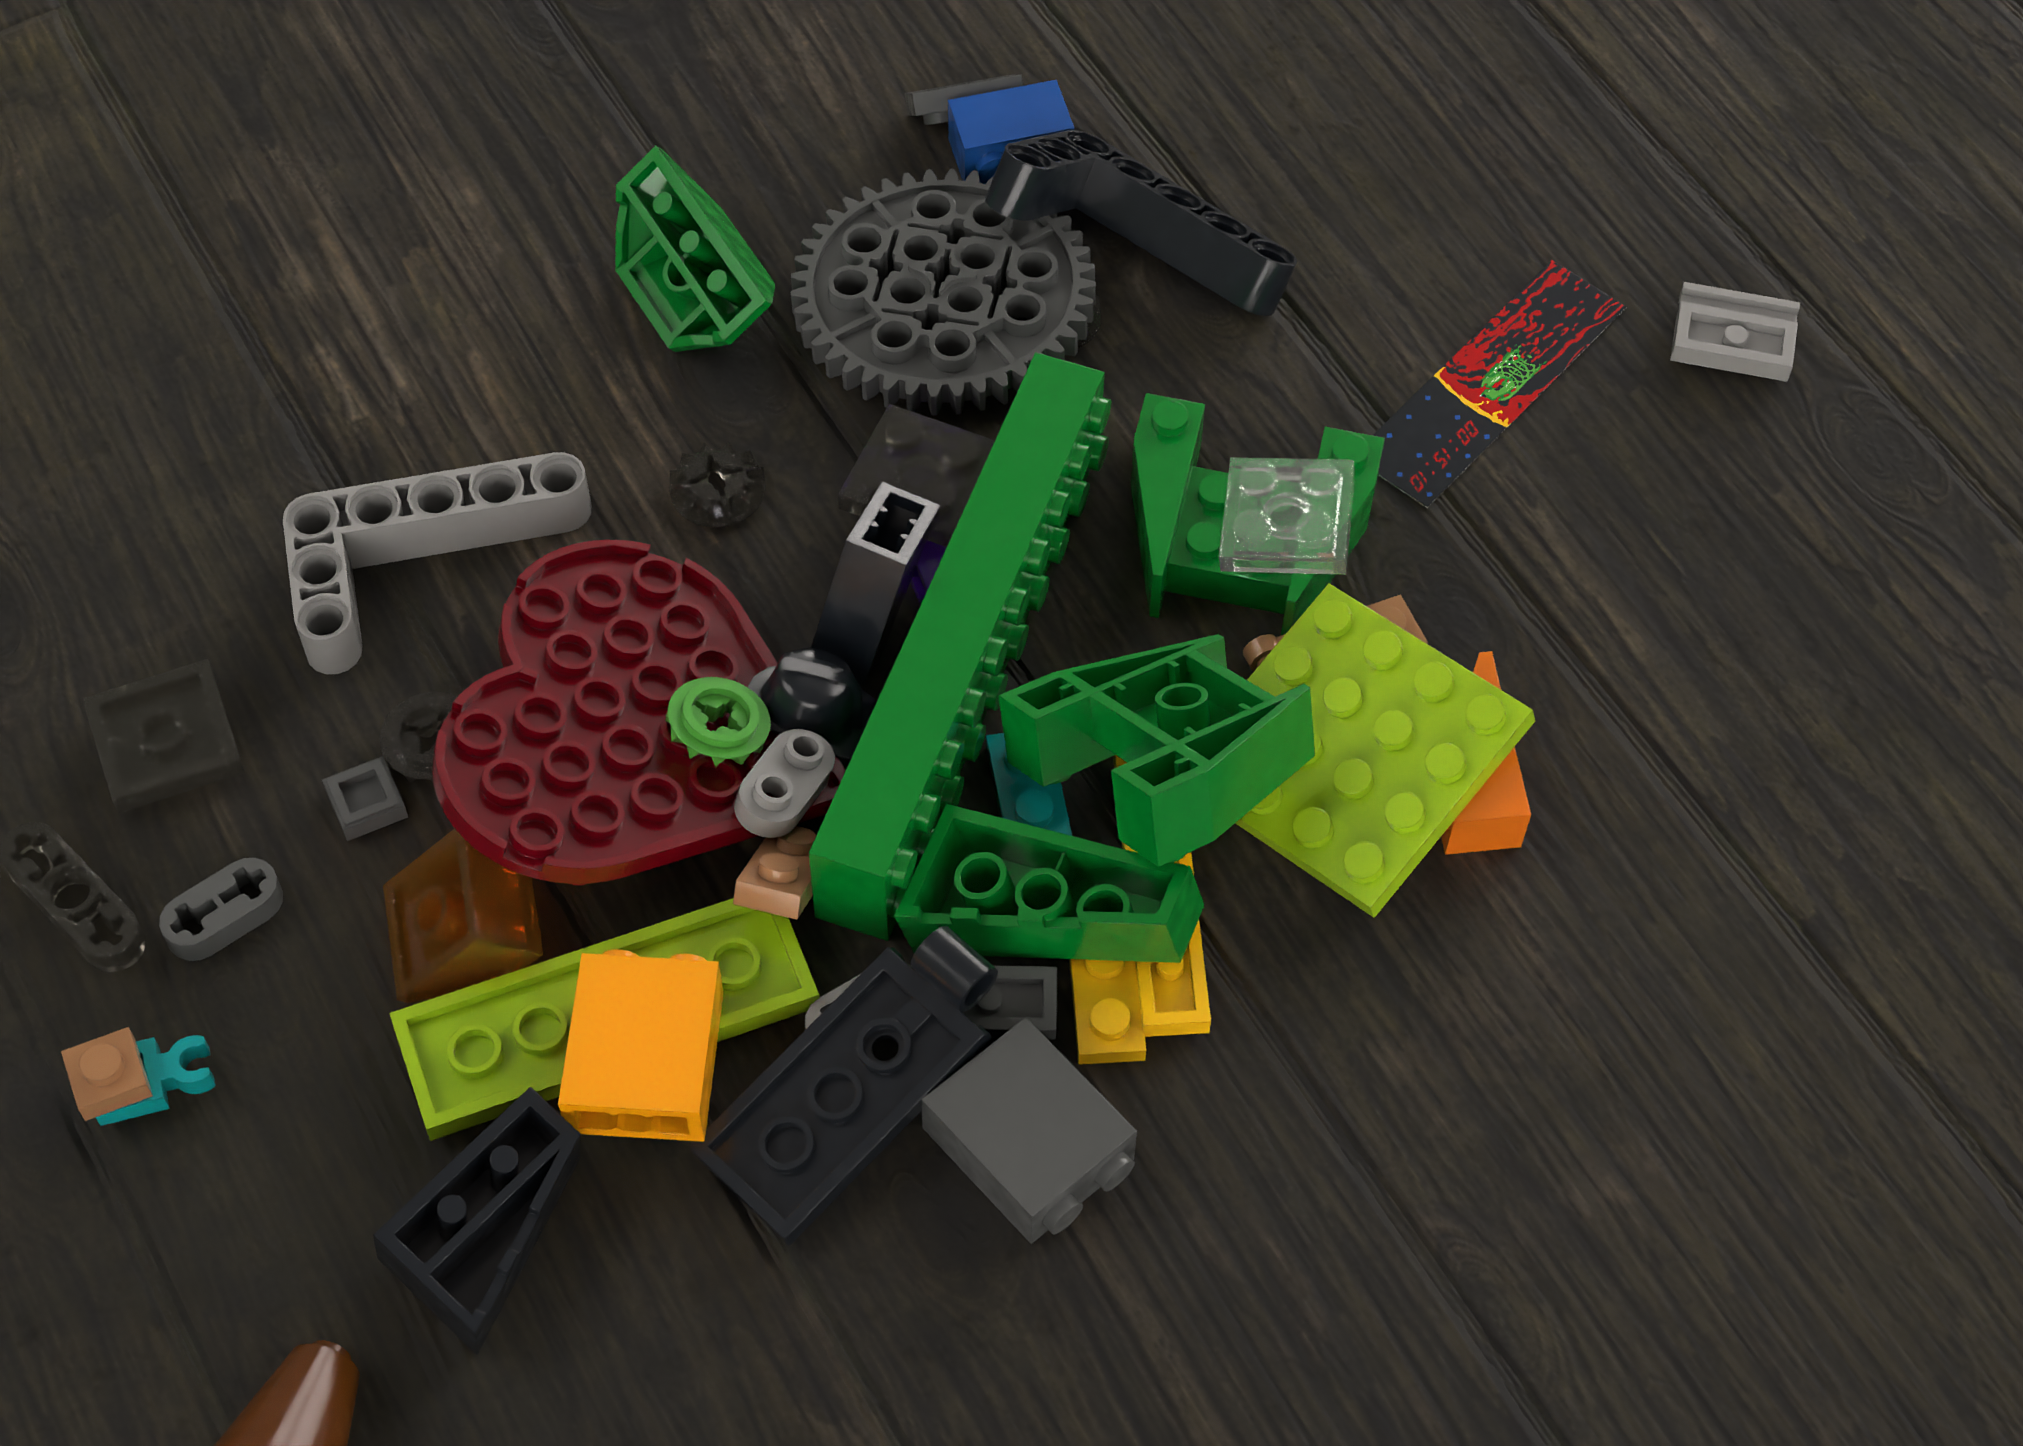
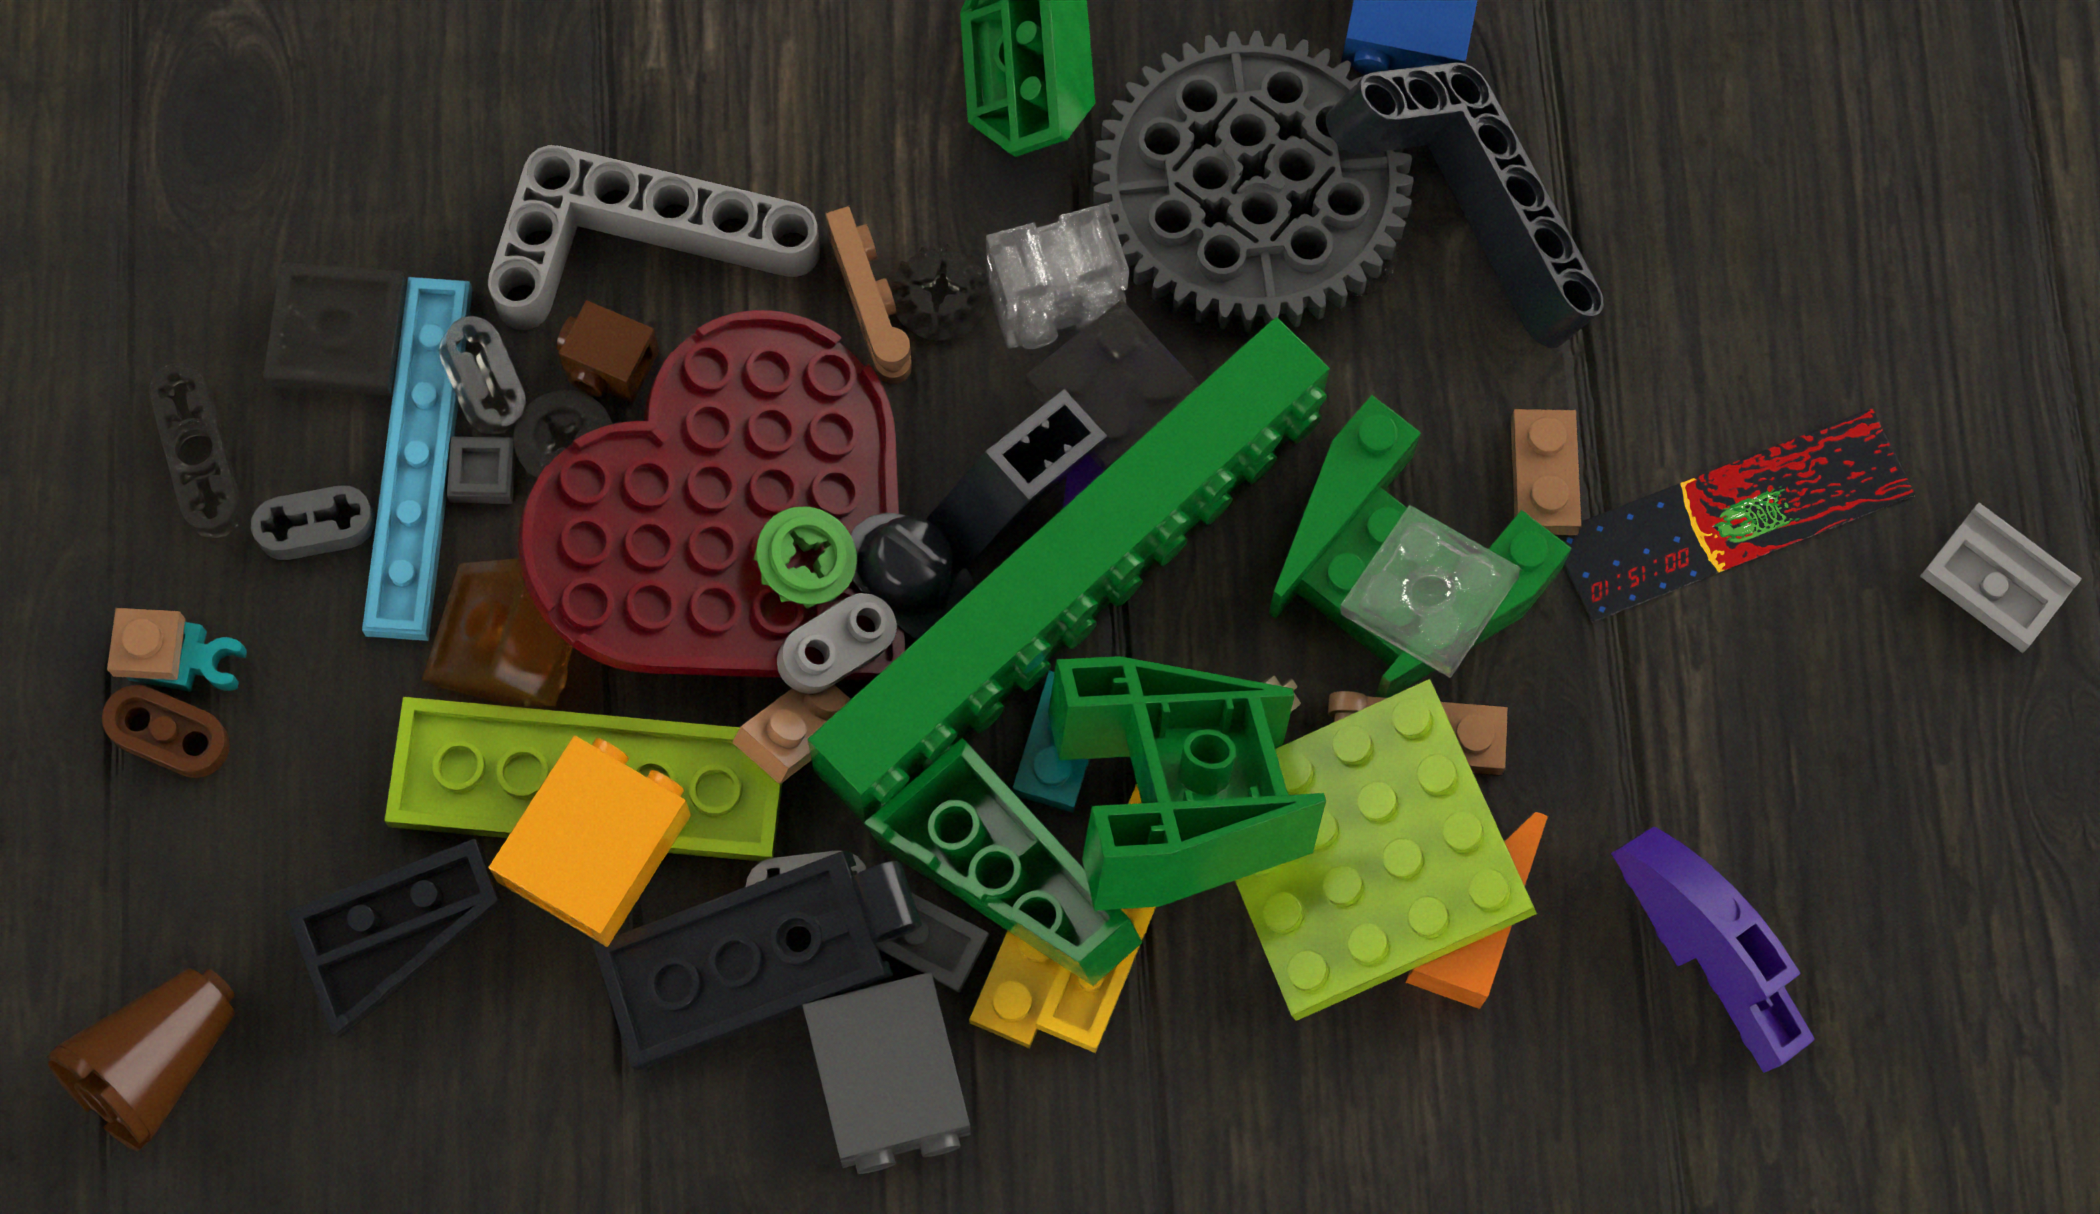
camera: 25 degrees right, 15 degrees up
none -> reddish brown plate [102,685,230,778]
none -> medium azure tile [362,277,473,641]
none -> clear smoke beam [439,316,526,435]
none -> reddish brown brick [556,300,659,404]
none -> medium nougat plate [825,206,912,384]
none -> clear brick [986,203,1129,349]
none -> medium nougat plate [1511,409,1581,535]
none -> dark purple slope [1611,826,1815,1073]

